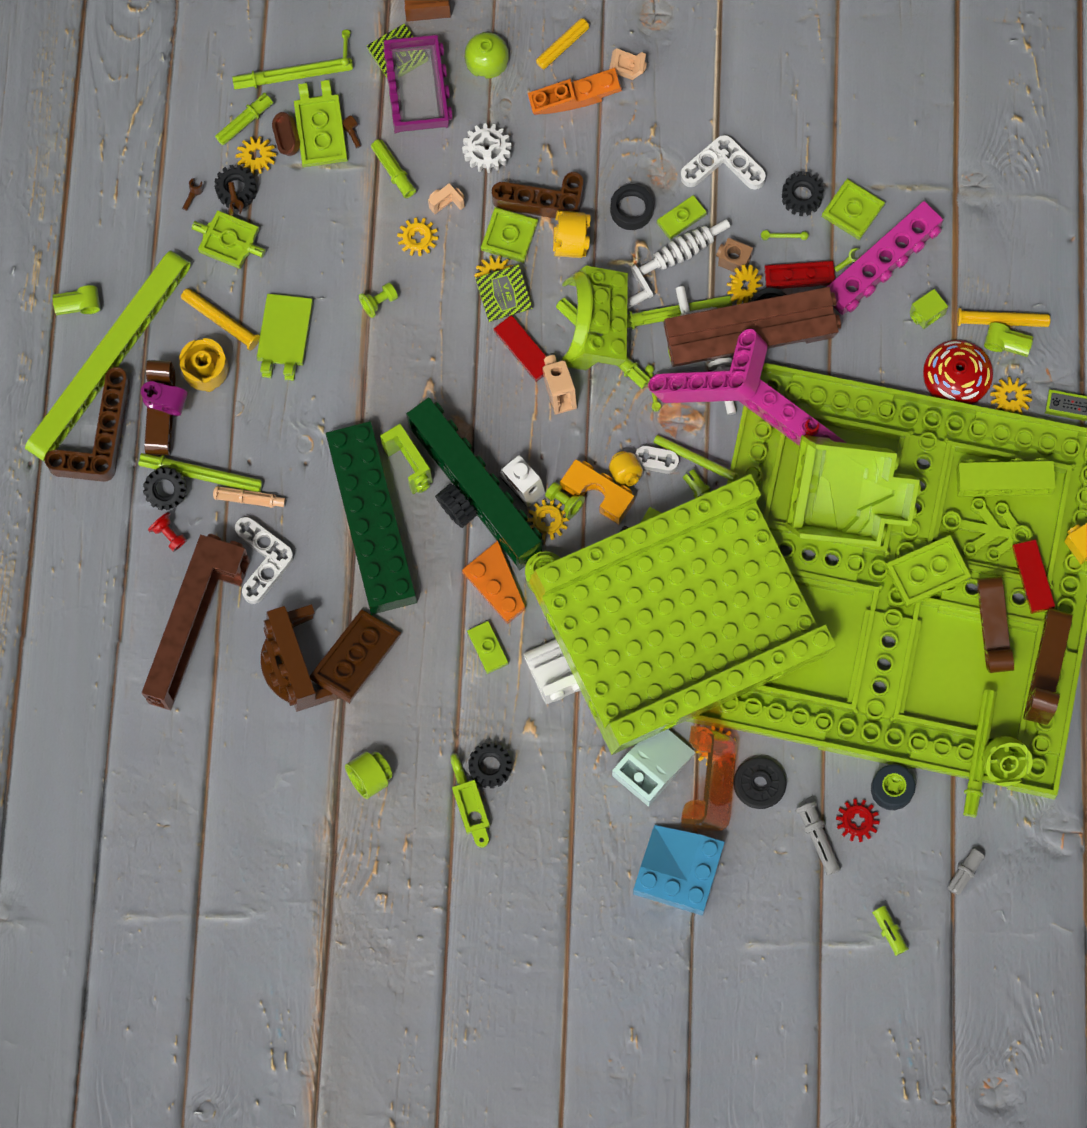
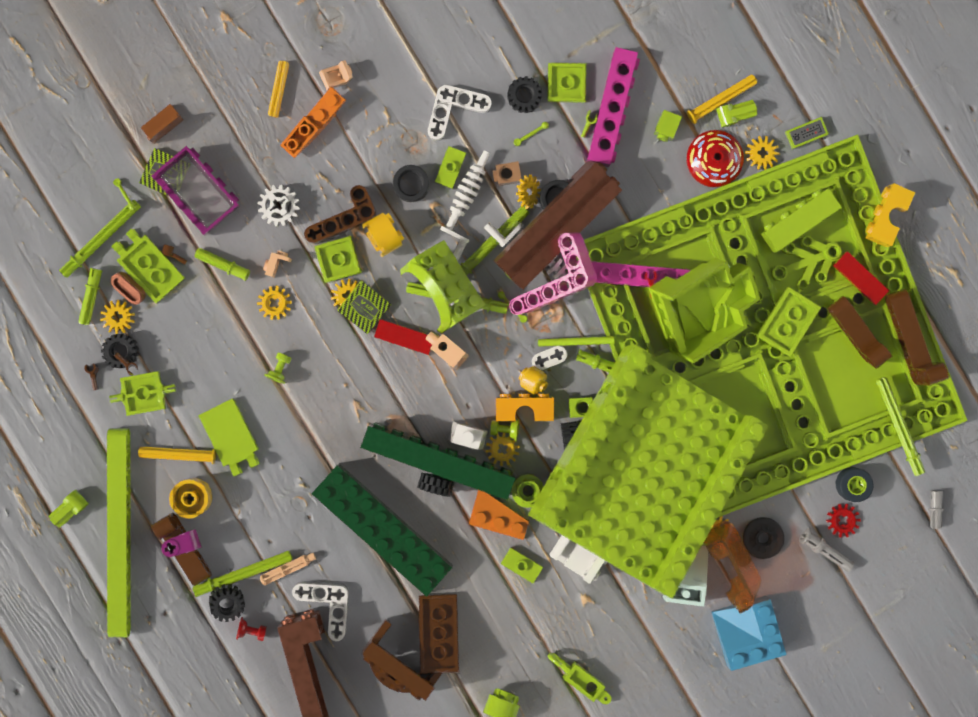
camera: 35 degrees left, 15 degrees up
reddish brown beam [45,367,130,482] -> none
lime panel [380,424,433,494] -> none
lime cylinder [464,32,509,79] -> none
black tyre [468,742,512,789] -> none
red tile [764,261,835,289] -> none
lime pin [872,906,909,956] -> none
lime cylinder [982,736,1033,786] -> none

